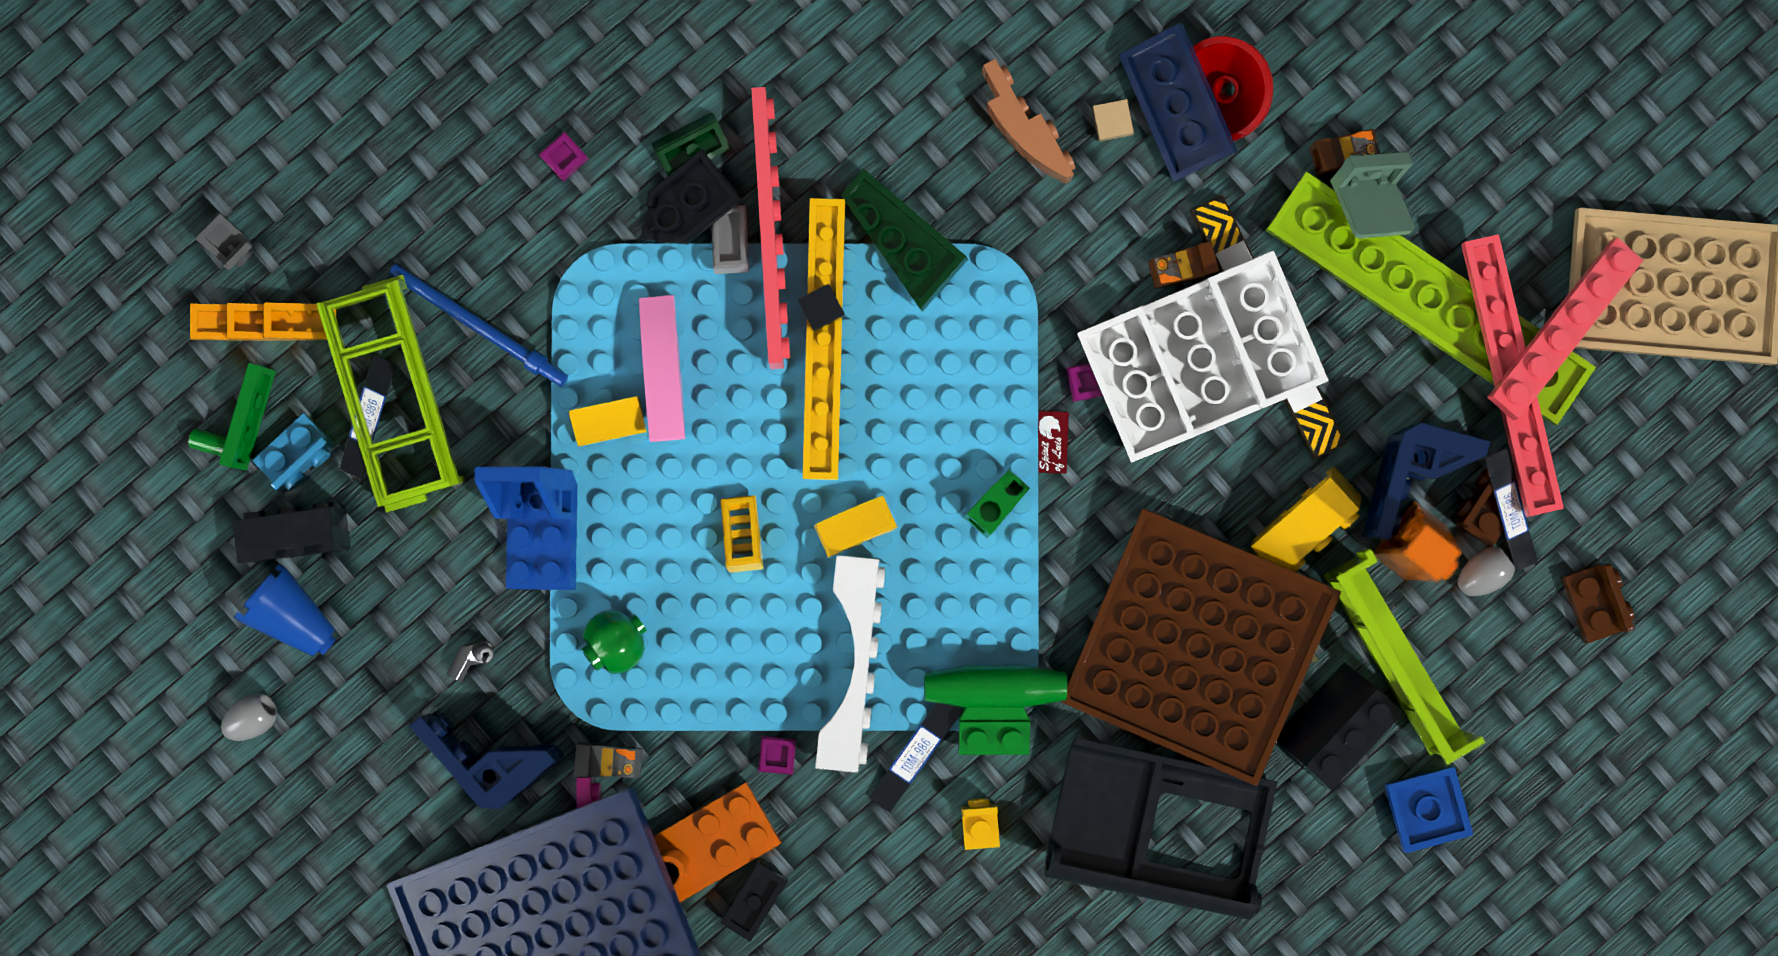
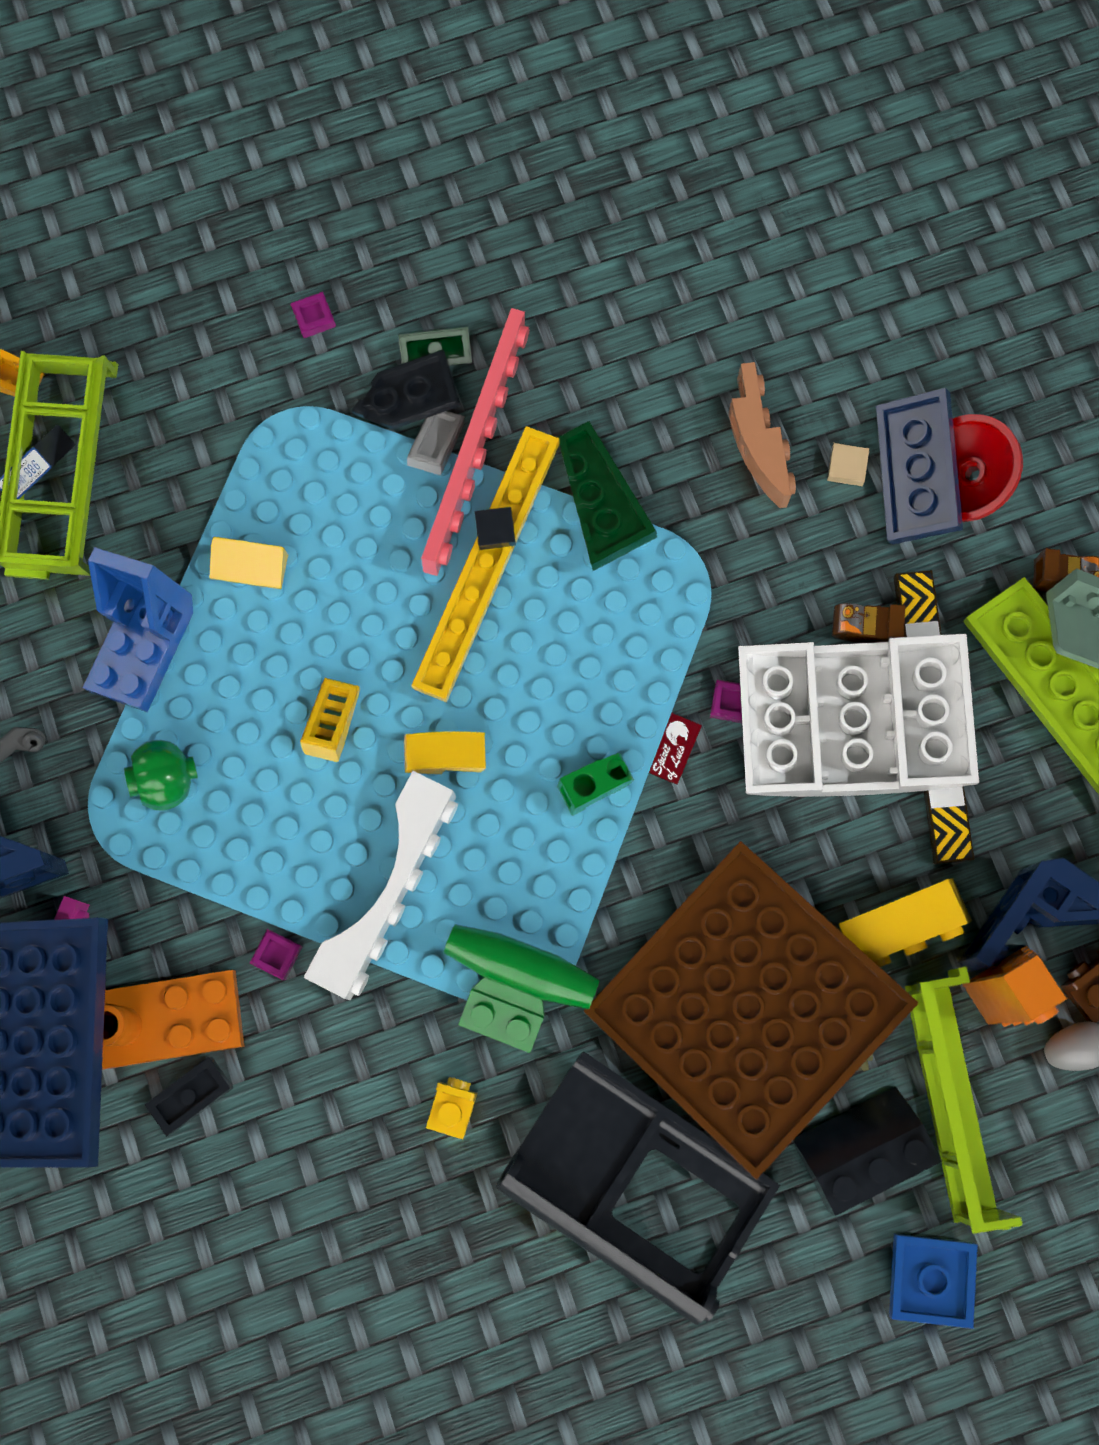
camera: 30 degrees right, 10 degrees down
blue bar [389,264,569,387] -> none
dark grey leg [574,742,643,778] -> none
bright pink slope [639,295,685,442] -> none
sticker [869,703,962,812] -> none

